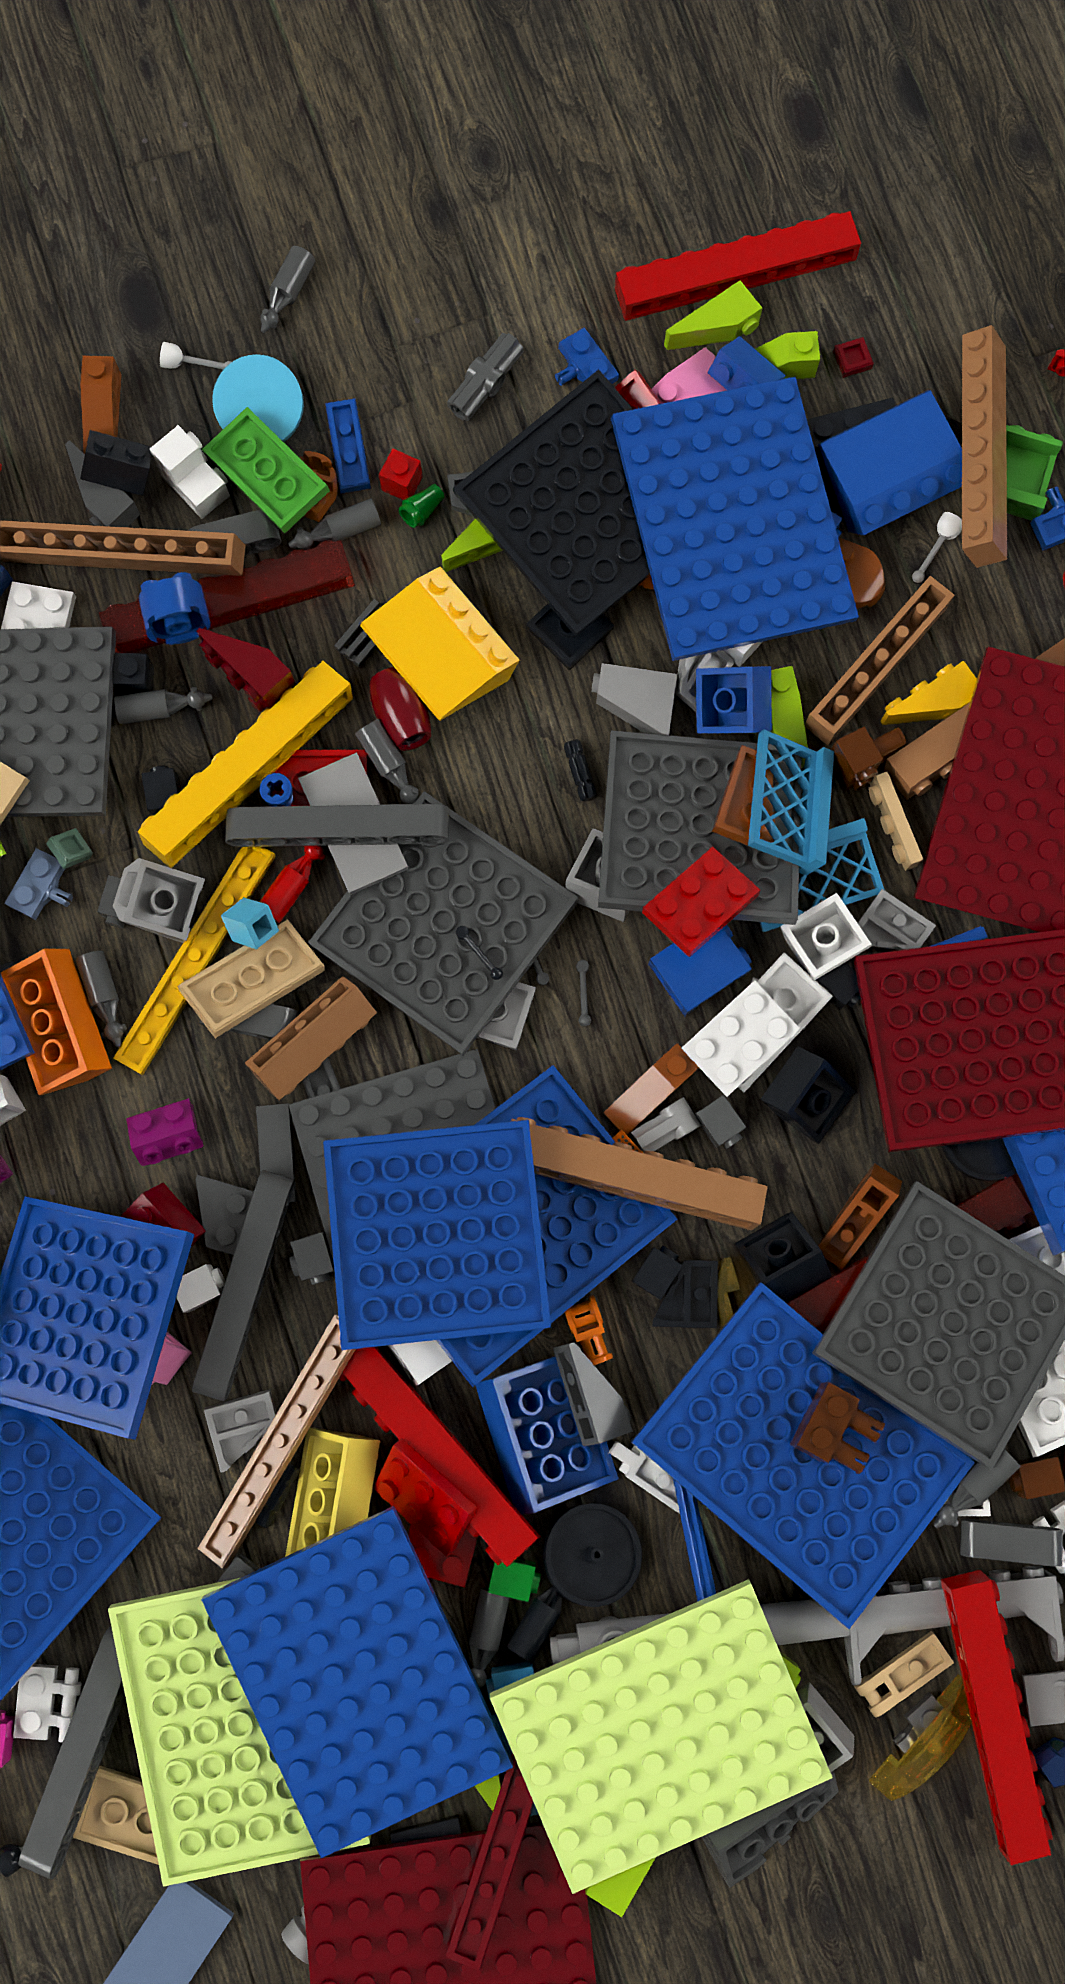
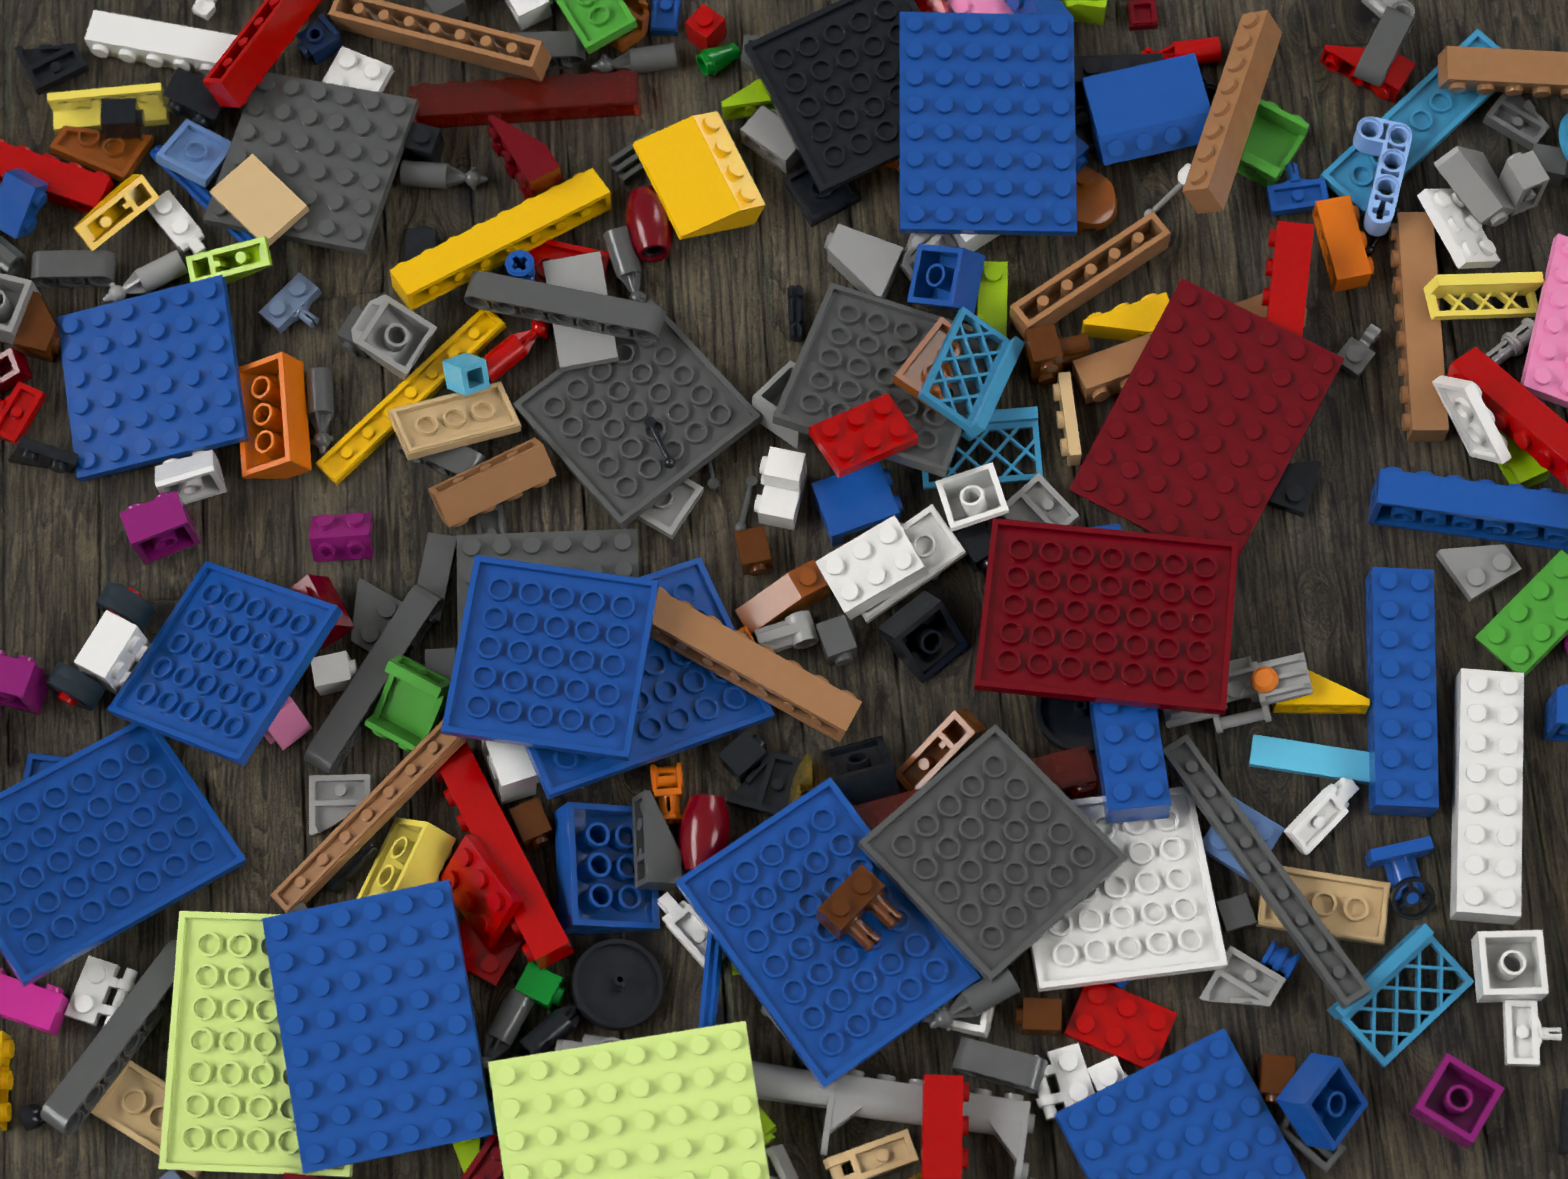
camera: 20 degrees right, 10 degrees down
sand green tile [46,828,93,869] -> none
blue brick [139,572,211,645] -> none
none -> bright green panel [364,654,451,752]
none -> reddish brown brick [509,797,555,850]
none -> dark red piece [680,794,730,872]
none -> reddish brown brick [734,525,773,576]
none -> light grey brick [740,105,801,174]
none -> white brick [754,446,807,530]
none -> red wheel [1140,36,1221,65]

